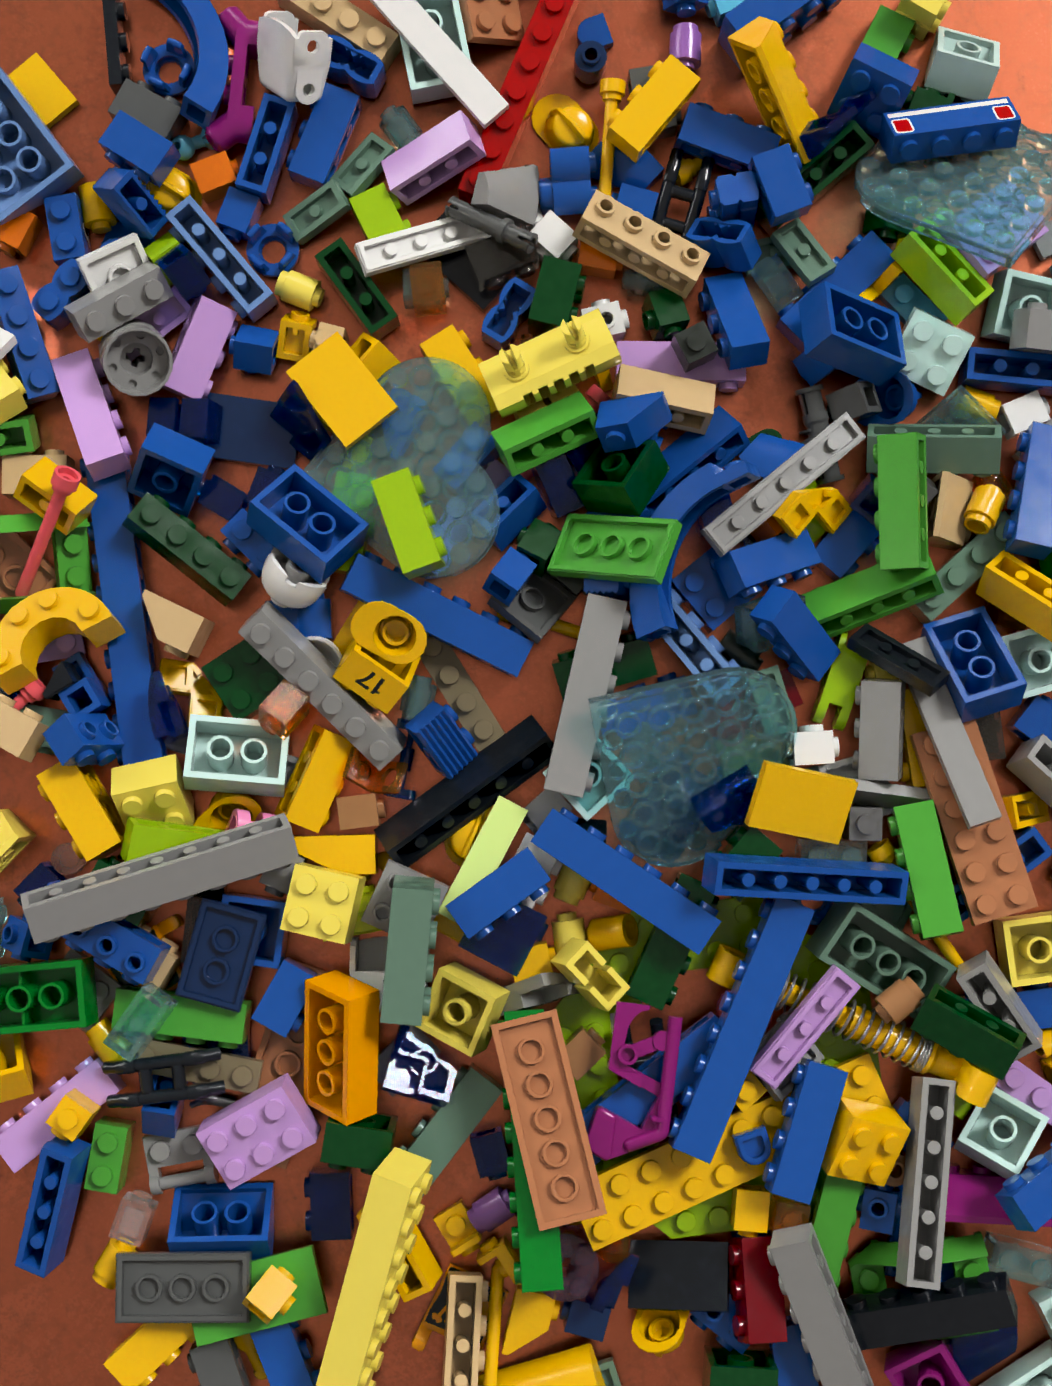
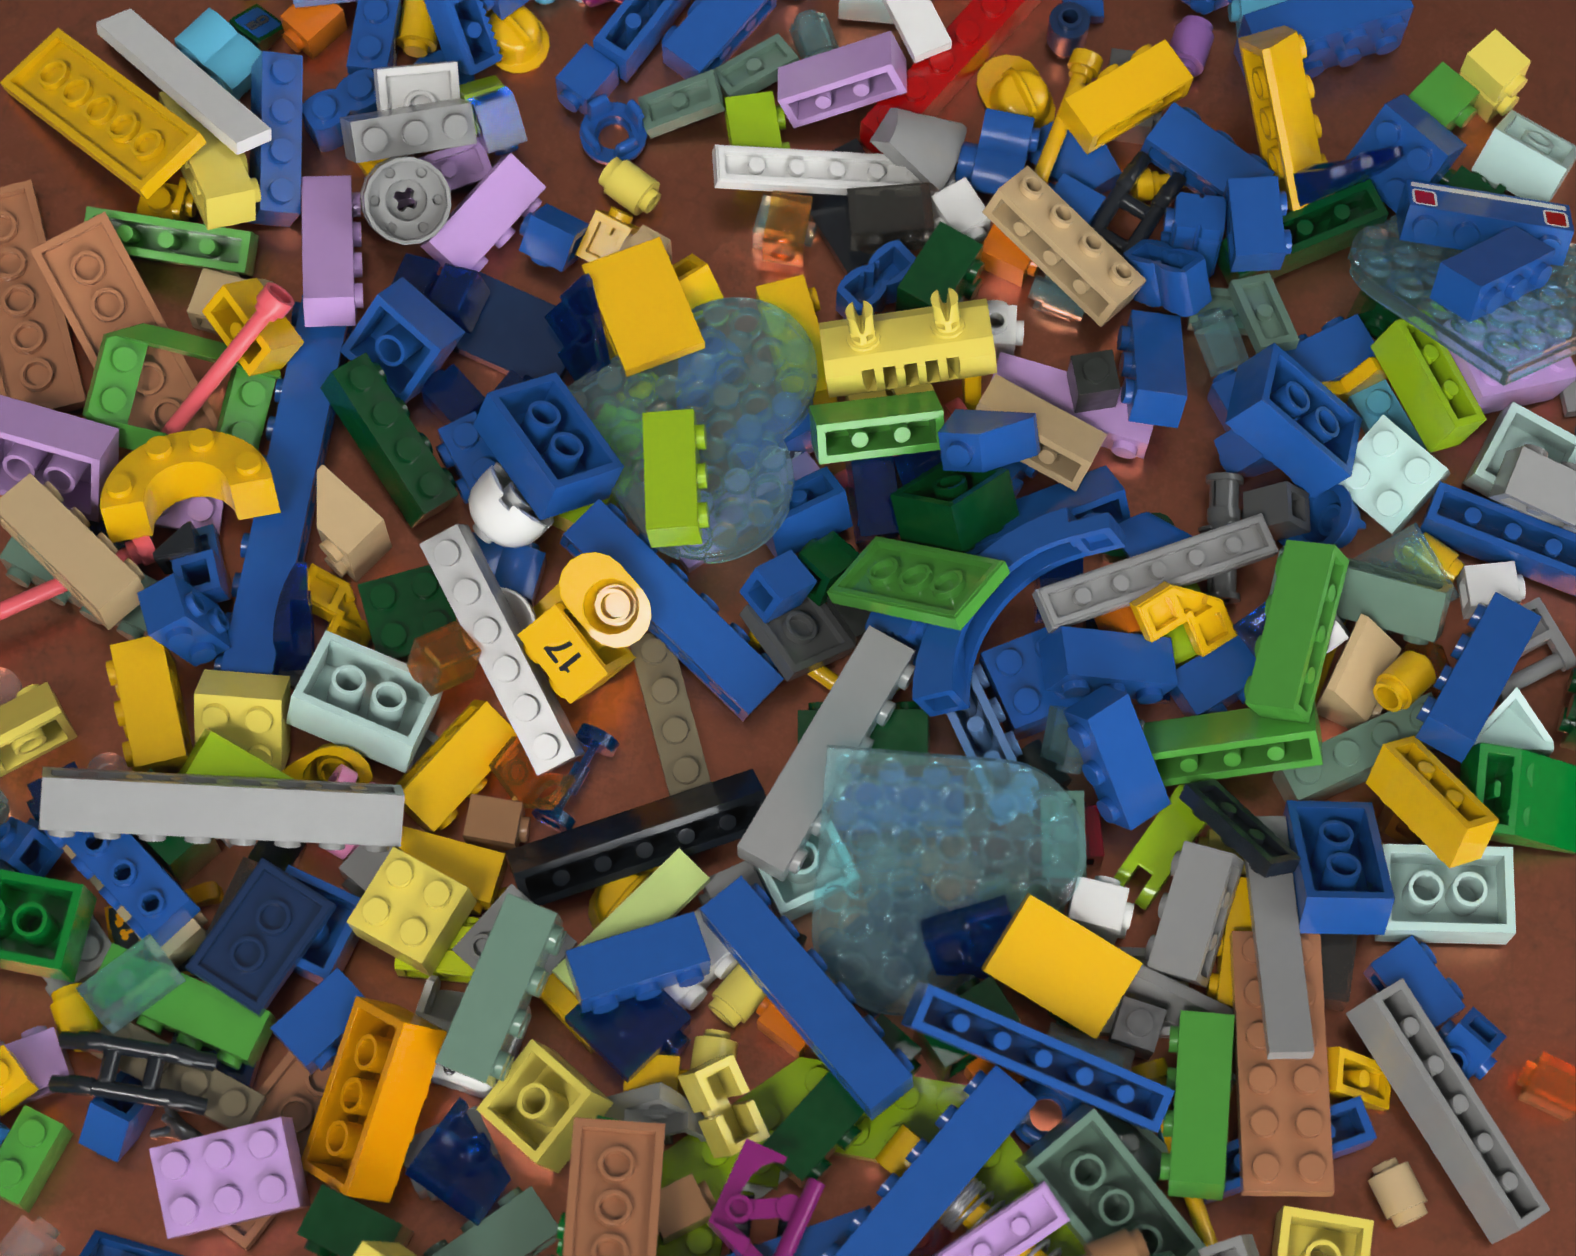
camera: 20 degrees right, 15 degrees down
light grey plate [142,1124,218,1195] -> none
medium blue brick [165,195,278,323] -> none
orange brick [189,151,240,204] -> none
dark green brick [314,237,400,340] -> none
clear light blue brick [400,675,437,721] -> none
blue brick [404,701,478,779] -> none
dark grey pin [445,196,538,254] -> none
yellow brick [586,914,638,951] -> none
dark green brick [641,288,690,341] -> none
none -> blue brick [1430,226,1555,323]

